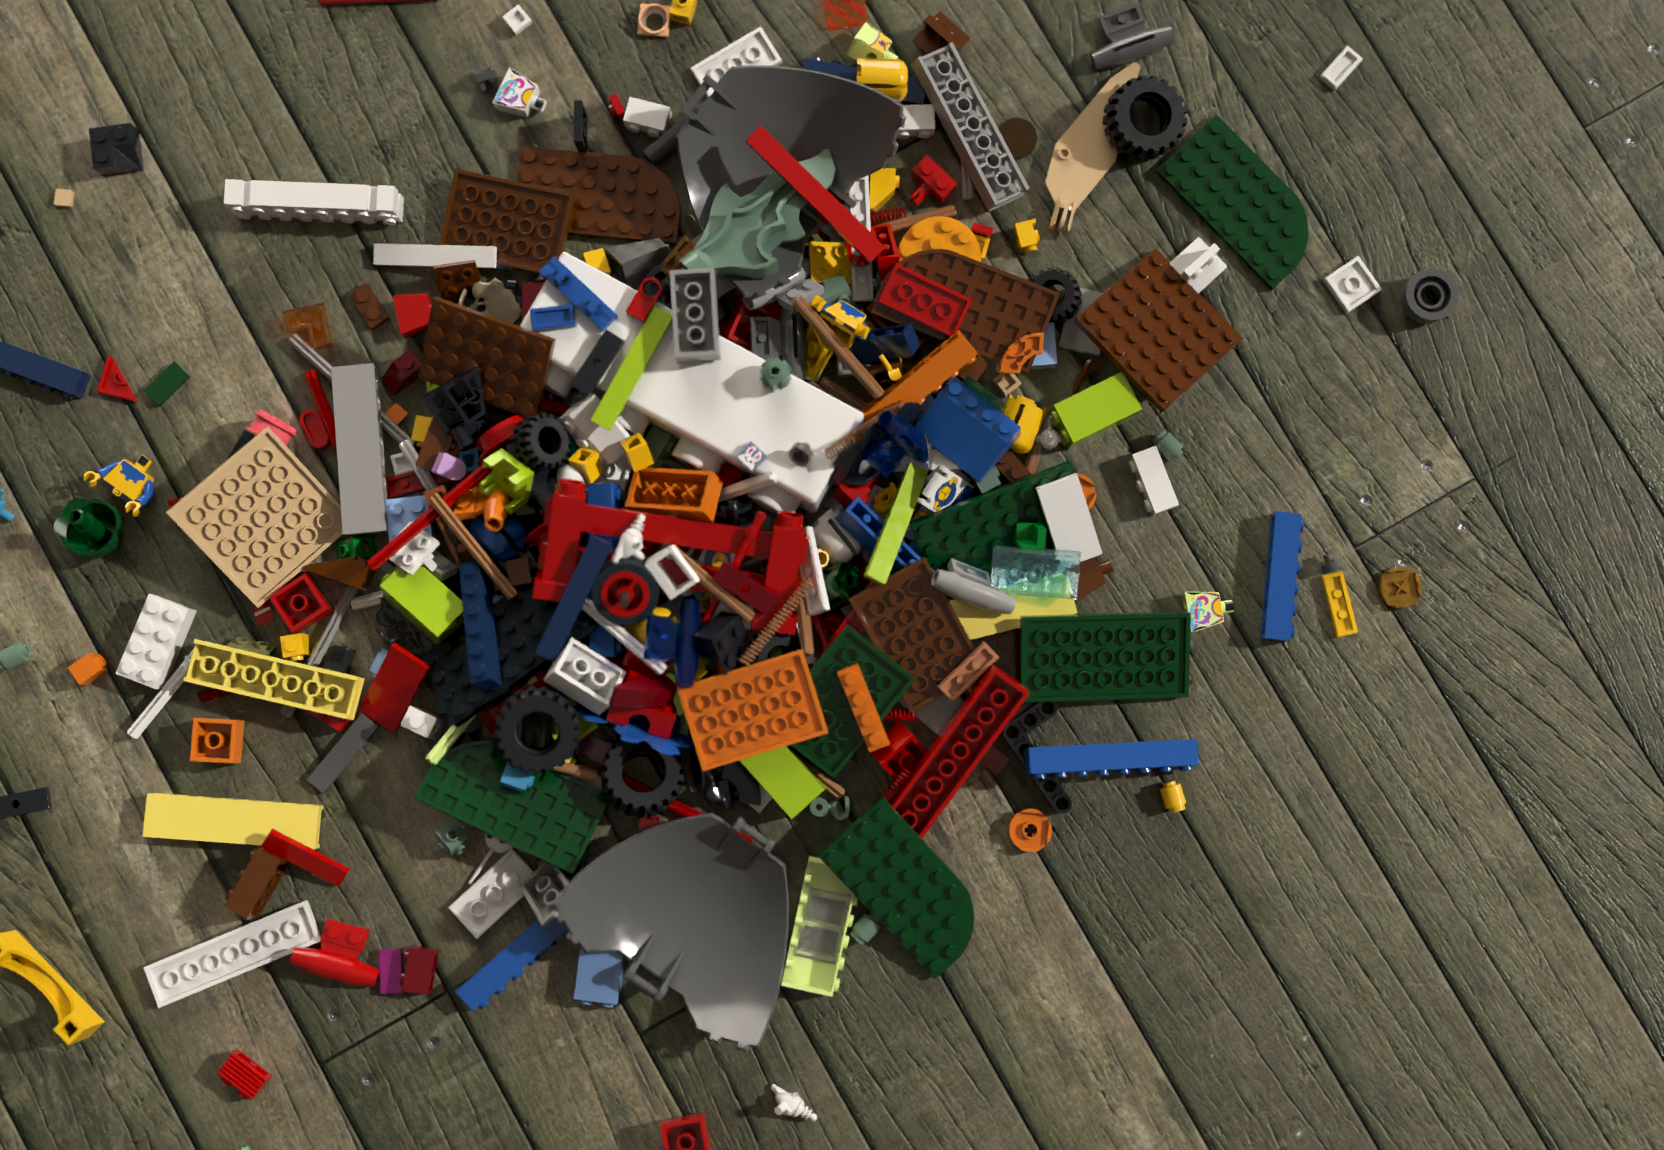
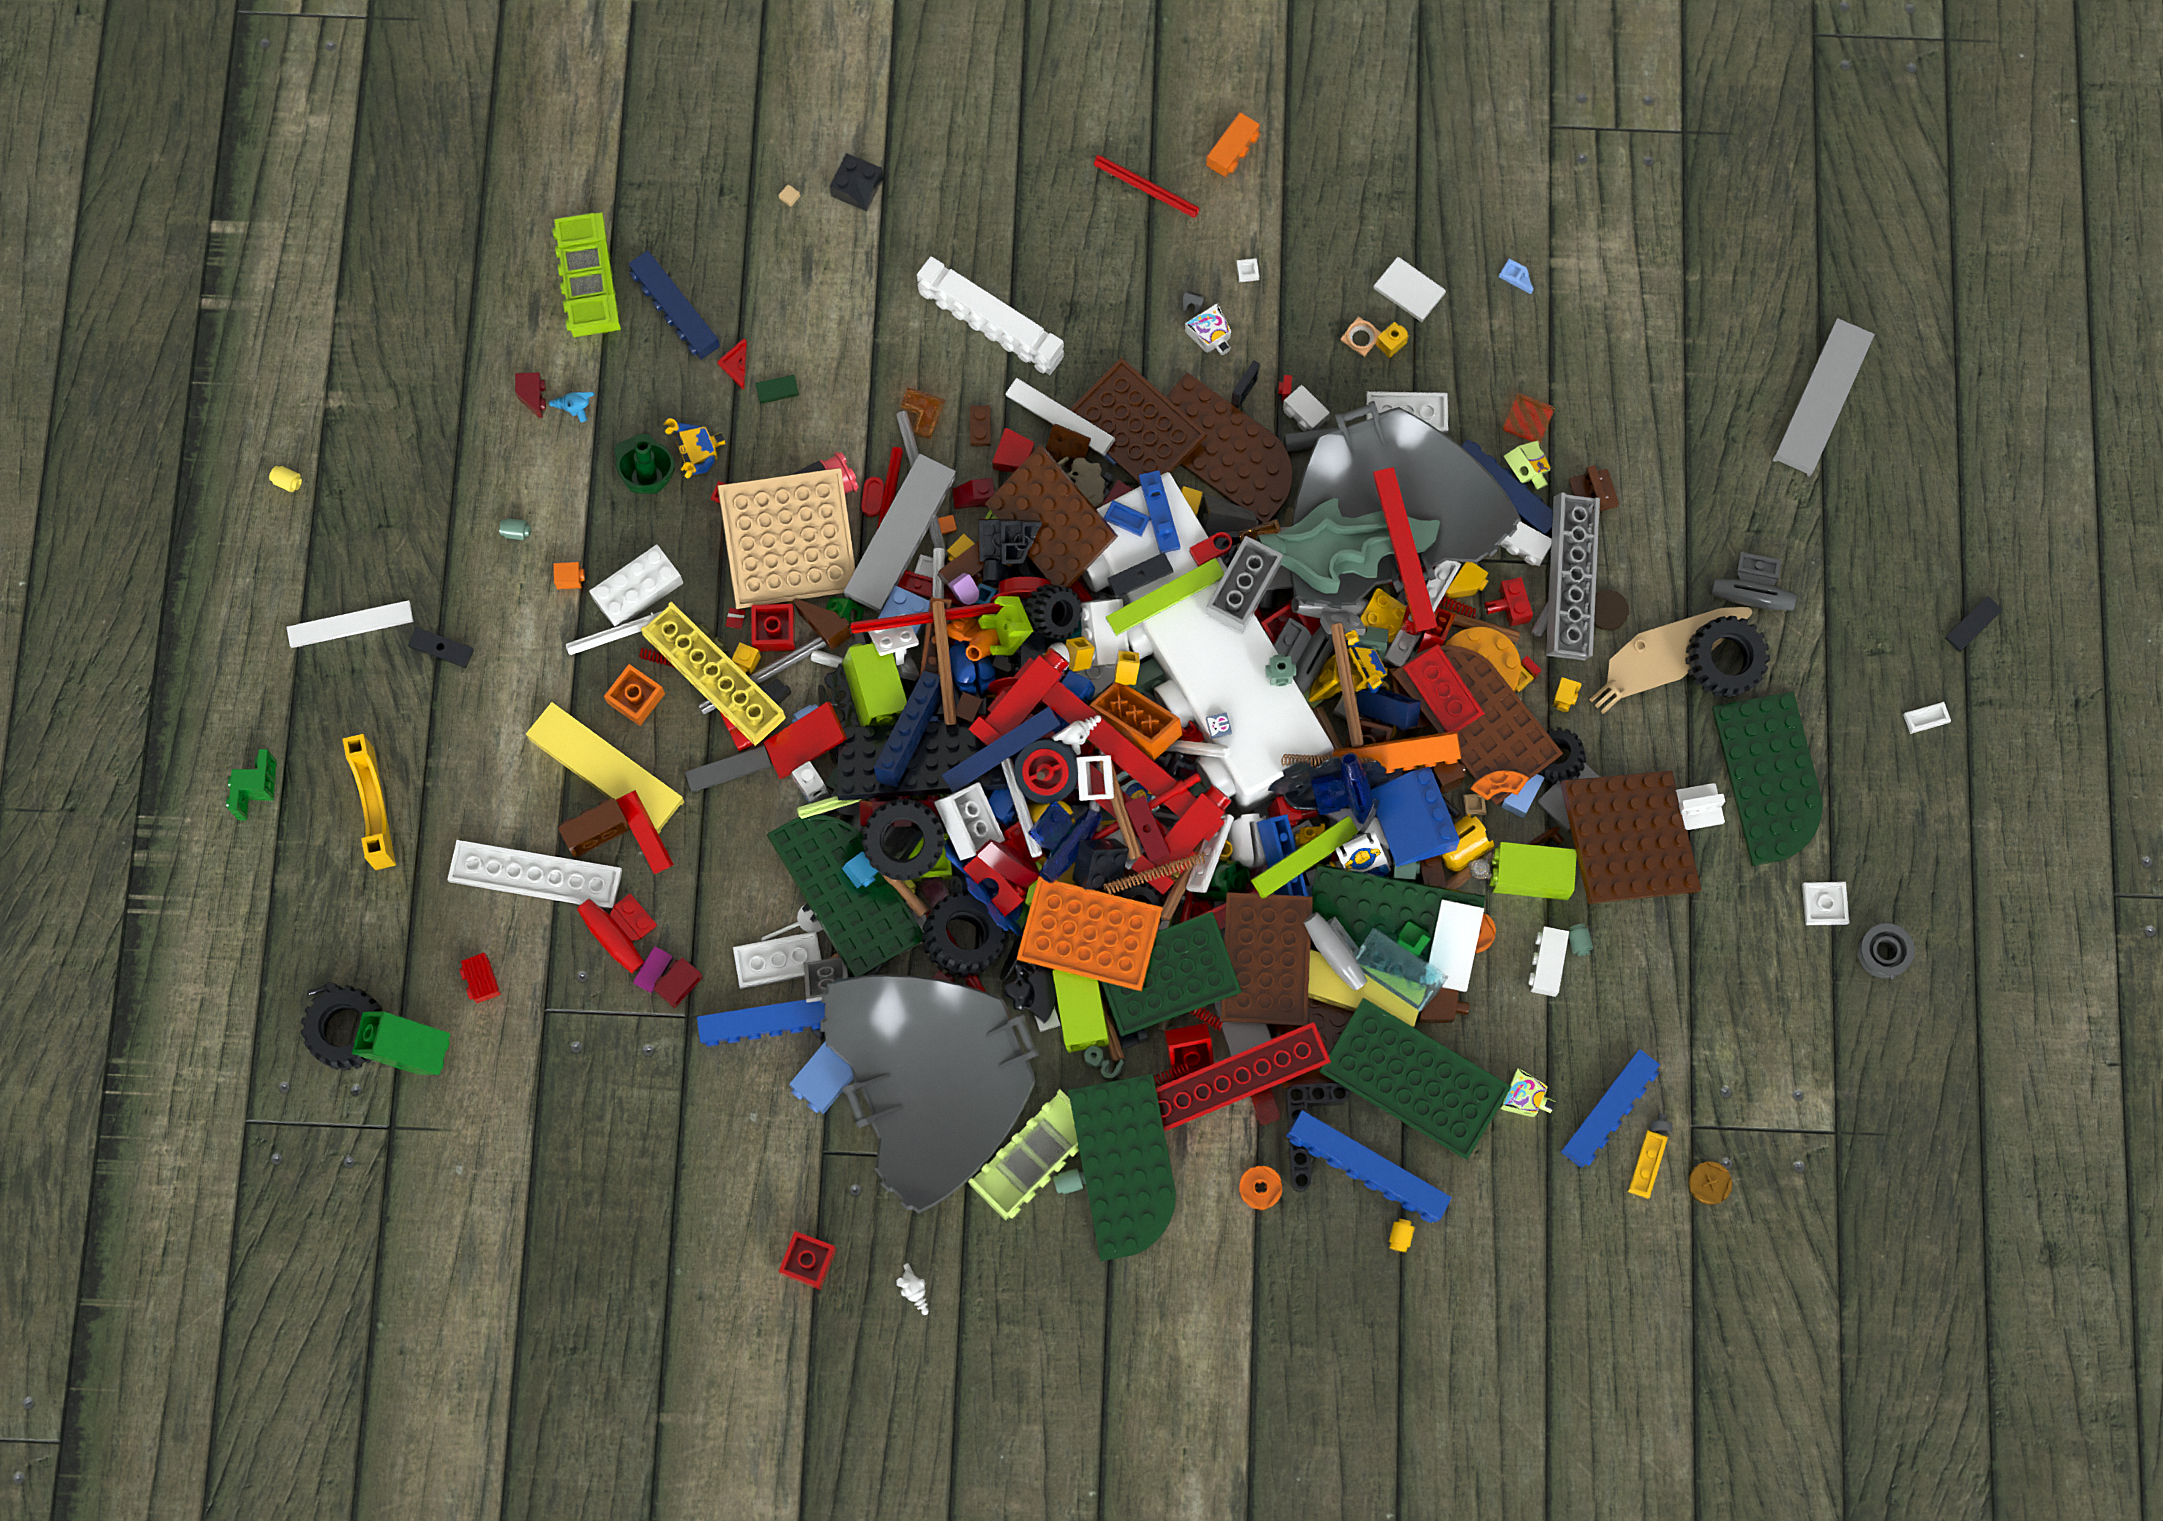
camera: 30 degrees right, 10 degrees down
sand green brick [435,818,470,857] -> none
dark grey tile [789,442,813,465] -> none
orange plate [837,663,890,752] -> none
yellow cylinder [857,58,908,102] -> none
yellow hand [879,354,902,381] -> none
nougat tile [937,641,999,703] -> none
clear green tile [963,375,1007,412] -> none

